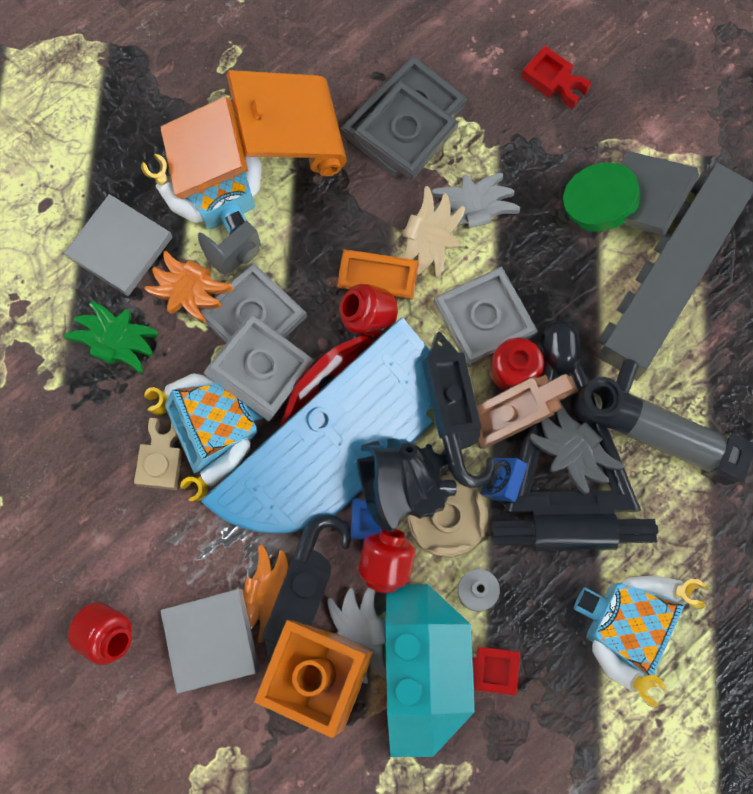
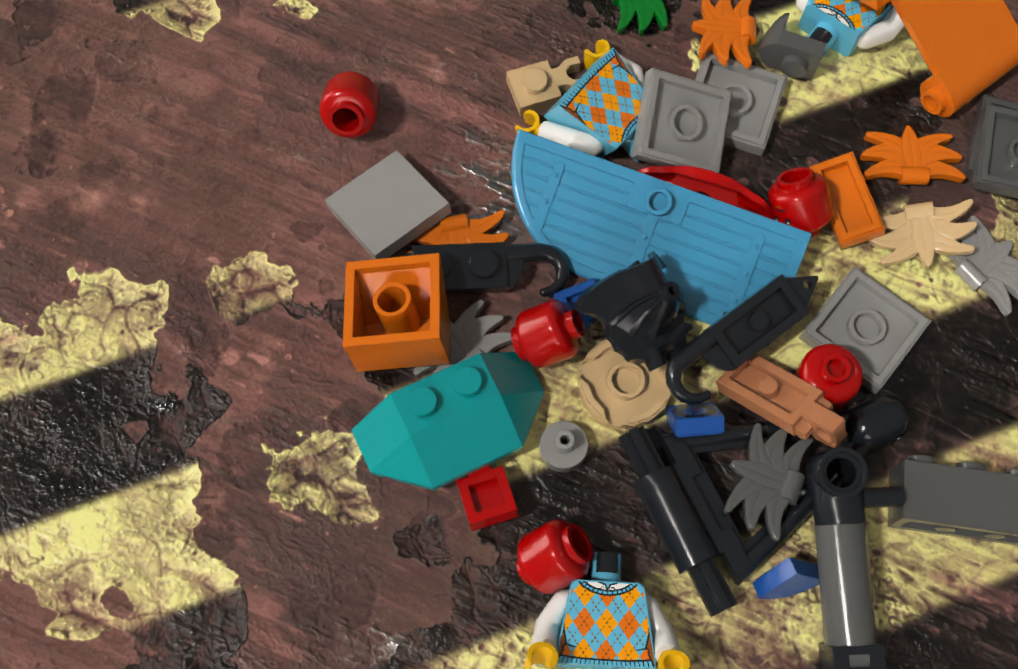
camera: 65 degrees right, 5 degrees down
none -> red head [516,519,593,595]
none -> blue tile [753,557,819,599]
none -> orange piece [860,125,966,185]

